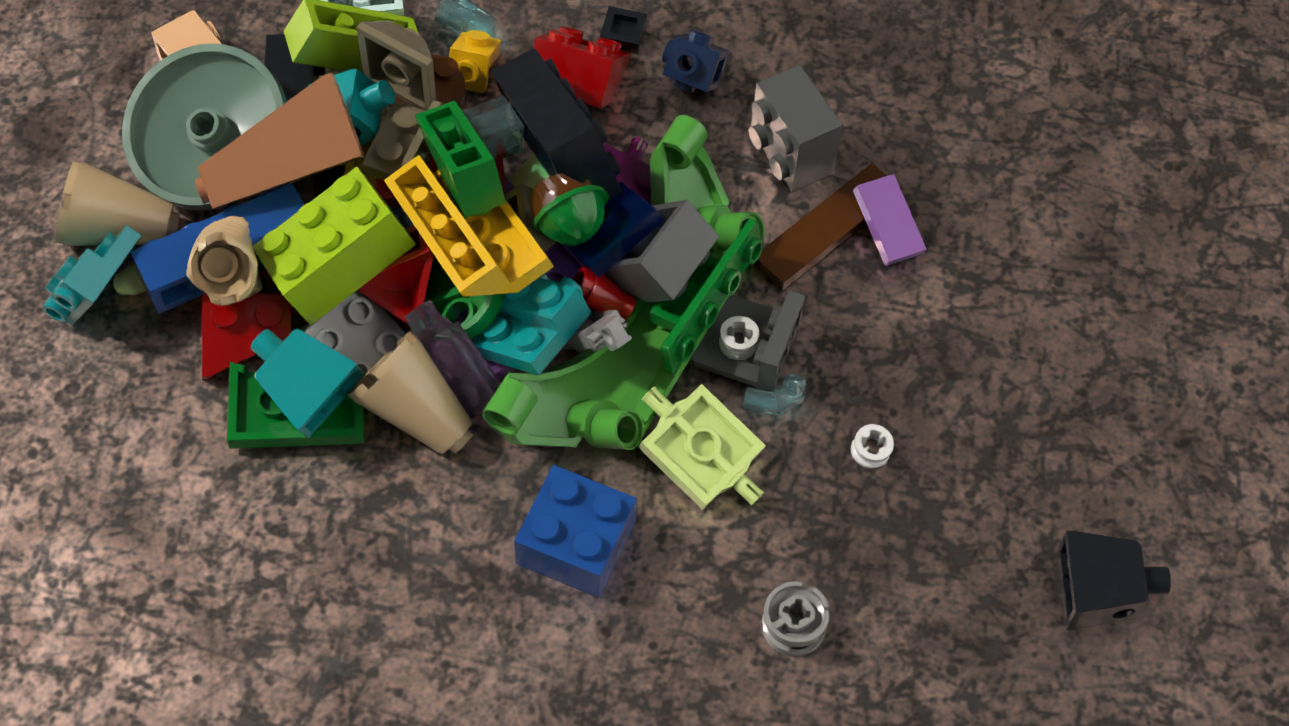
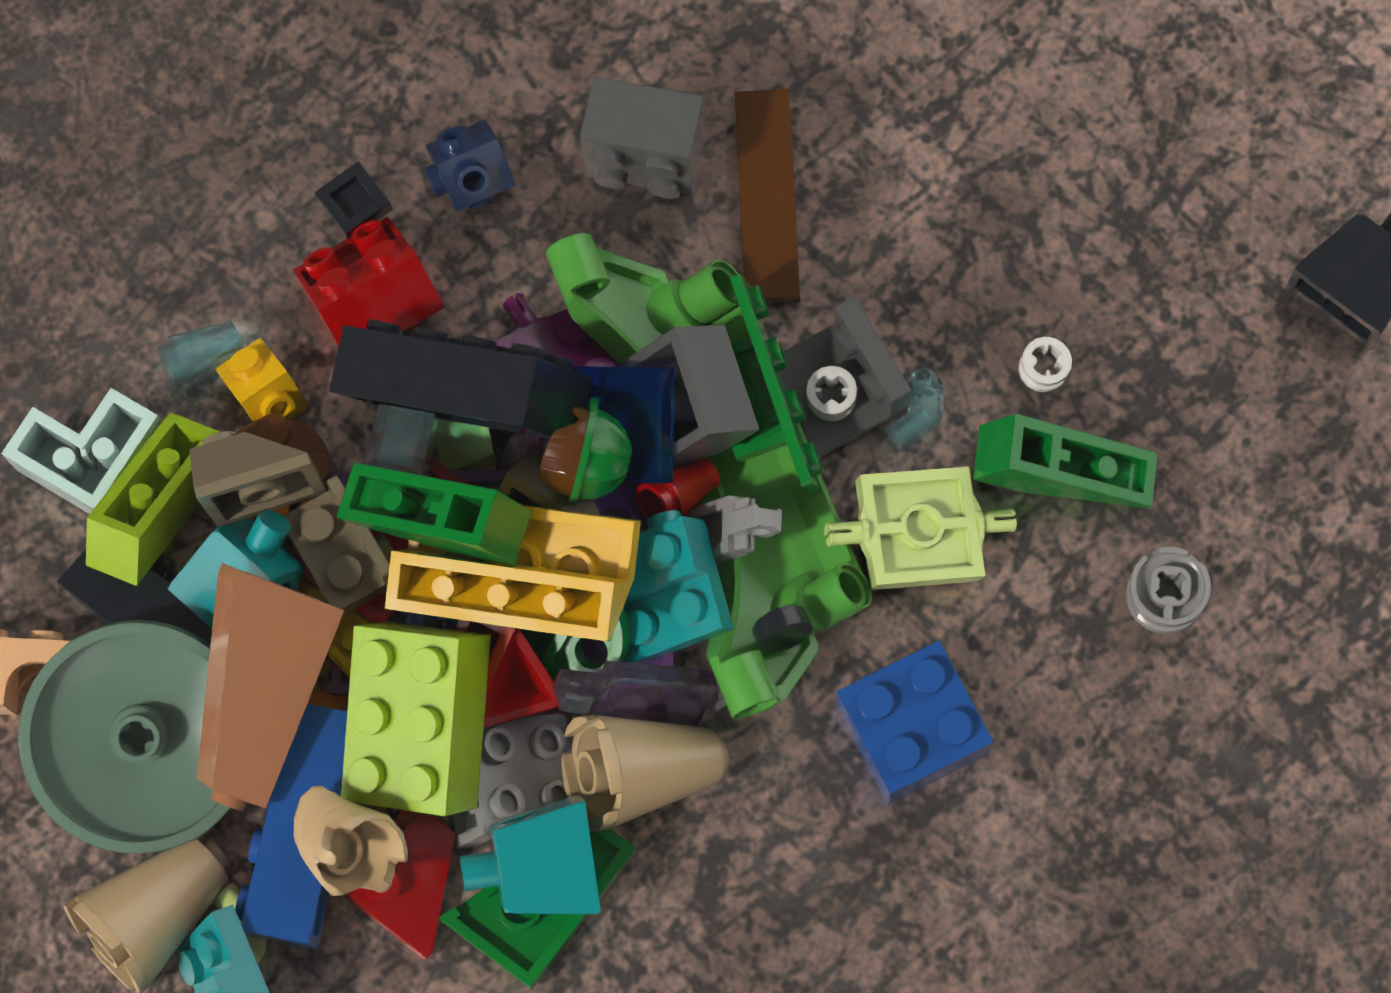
camera: 40 degrees left, 15 degrees up
medium lavender tile [853,174,927,266] -> none
none -> black tile [752,605,813,654]
none -> green slope [973,413,1157,509]

